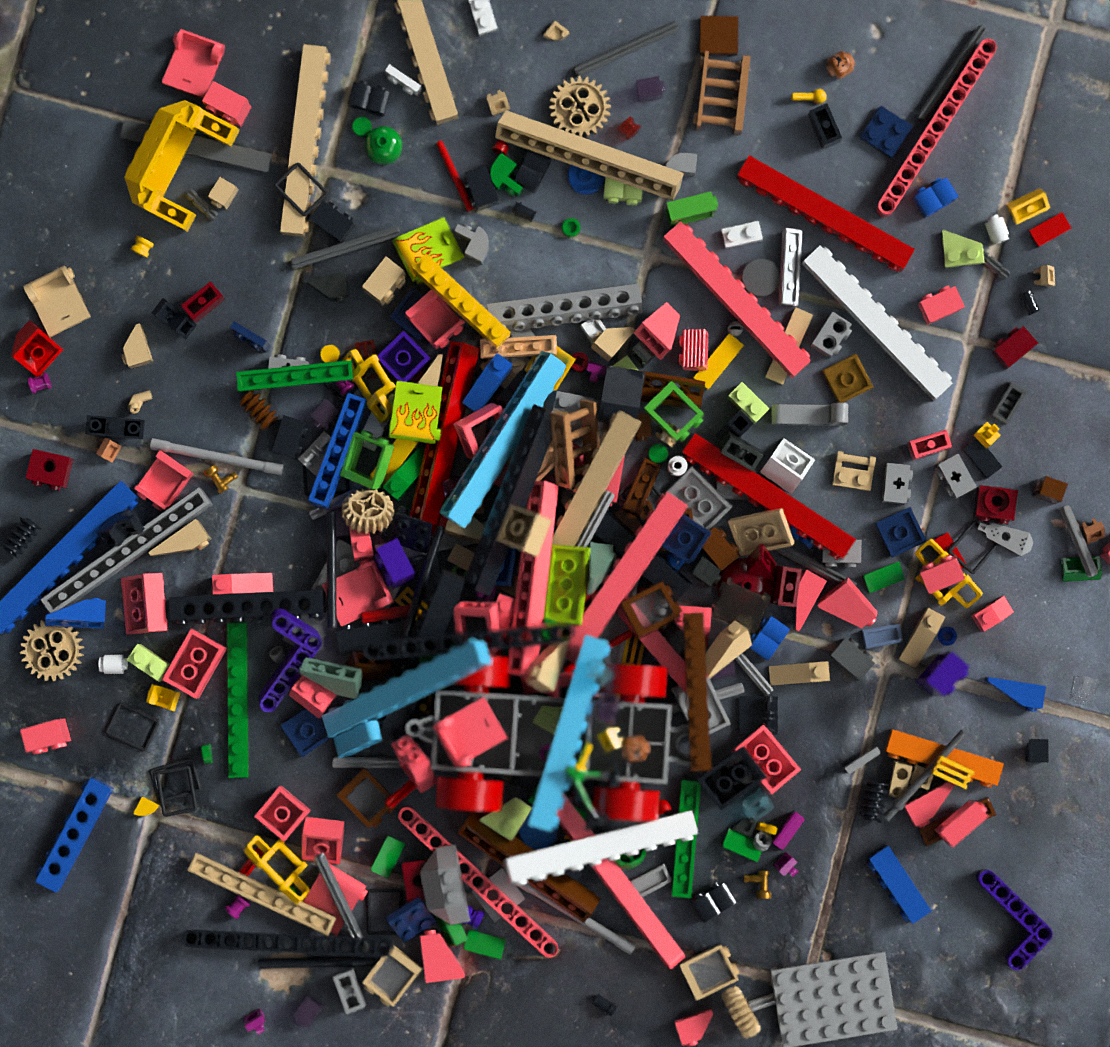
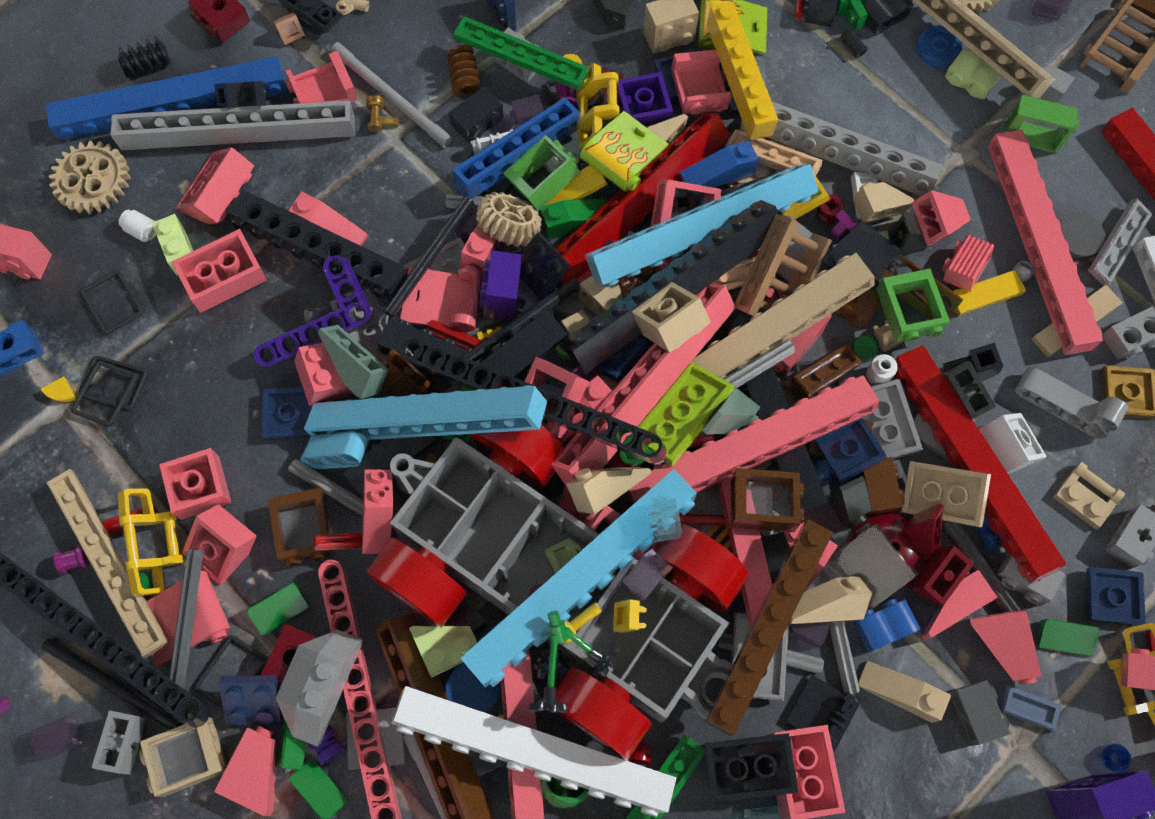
camera: 30 degrees right, 15 degrees down
blue slope [45,598,106,629] -> none
yellow bracket [146,684,180,711] -> none
tan slope [148,519,211,557] -> none
green tile [201,743,213,764] -> none
green plate [227,623,249,778] -> none
coral door [432,697,507,769] -> none
light grey brick [454,224,489,264] -> none
green tile [562,218,581,238] -> none
clear red wheel [618,116,642,141] -> none
head [621,735,650,762] -> none
white plate [721,221,763,249] -> none
yellowish green brick [727,382,769,424] -> none
tan slope [899,608,945,668] -> none

